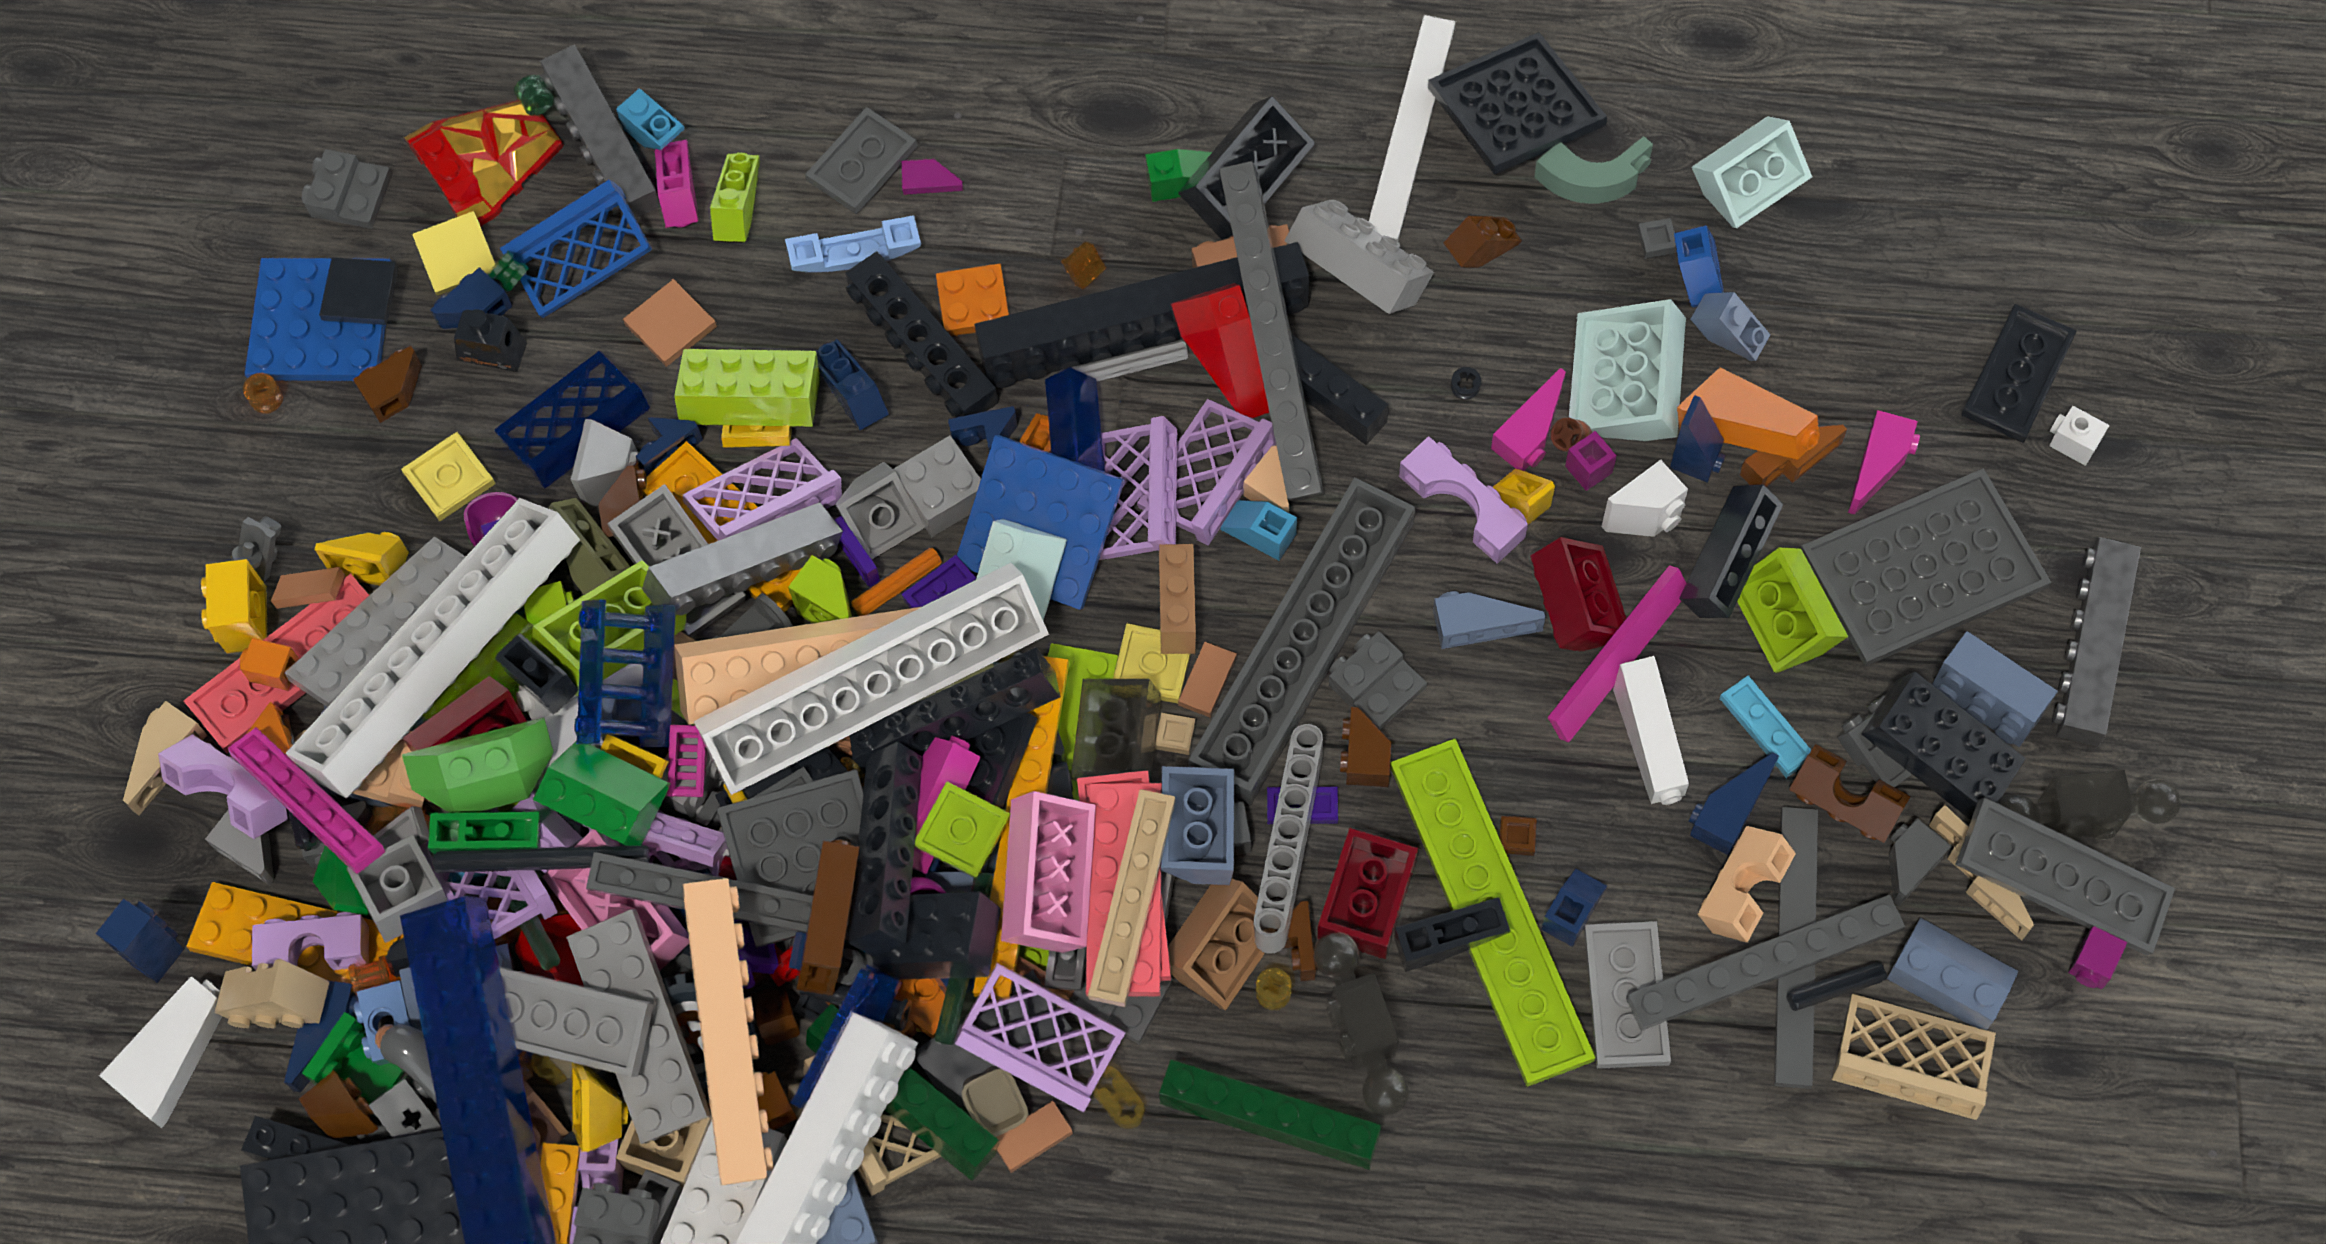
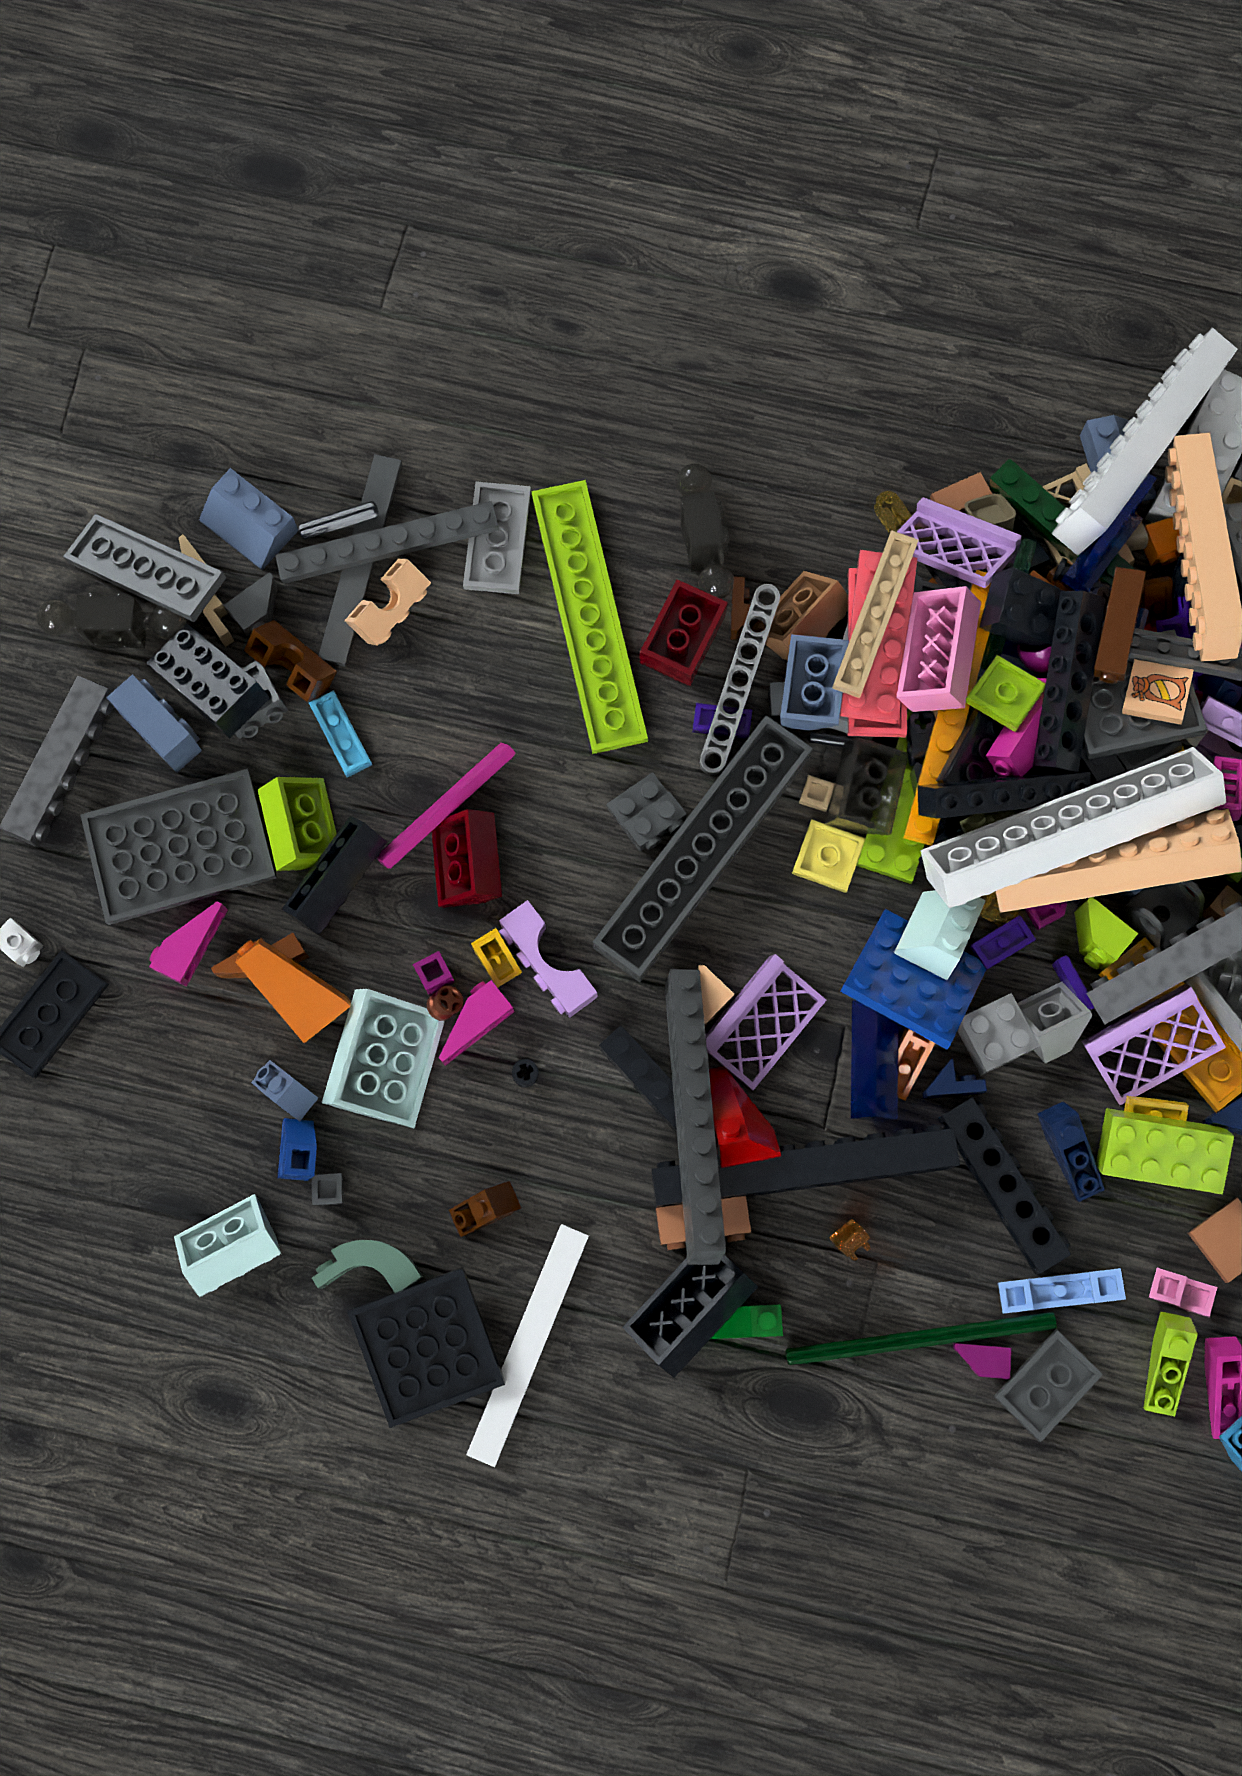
camera: 175 degrees left, 10 degrees up
orange axle [851,548,942,616] -> none
orange plate [936,263,1009,336] -> none
light grey axle [1059,340,1188,389] -> none
lavender fence [1094,416,1177,560] -> none
medium nougat brick [1159,544,1196,654] -> none
dark green brick [1159,1059,1381,1170] -> none
nougat tile [1178,642,1237,718] -> none
dark azure slope [1221,500,1297,561] -> none
clear yellow wheel [1256,968,1292,1010] -> none
light grey brick [1284,200,1434,314] -> none
reddish brown slope [1340,707,1391,788] -> none
black slope [1394,897,1510,972] -> none
sand blue slope [1433,591,1545,649] -> none
reddish brown tile [1499,816,1536,856] -> none
dark blue slope [1541,869,1607,947] -> none
white slope [1602,460,1688,537] -> none
white slope [1613,656,1689,805] -> none
dark blue slope [1670,395,1726,483] -> none
dark blue slope [1688,753,1779,855] -> none
tan fence [1832,994,1996,1120] -> none
magenta brick [2068,926,2128,989] -> none
none -> dark green axle [786,1312,1056,1365]
none -> light nougat tile [1122,659,1194,725]
none -> bright pink slope [1149,1268,1217,1318]

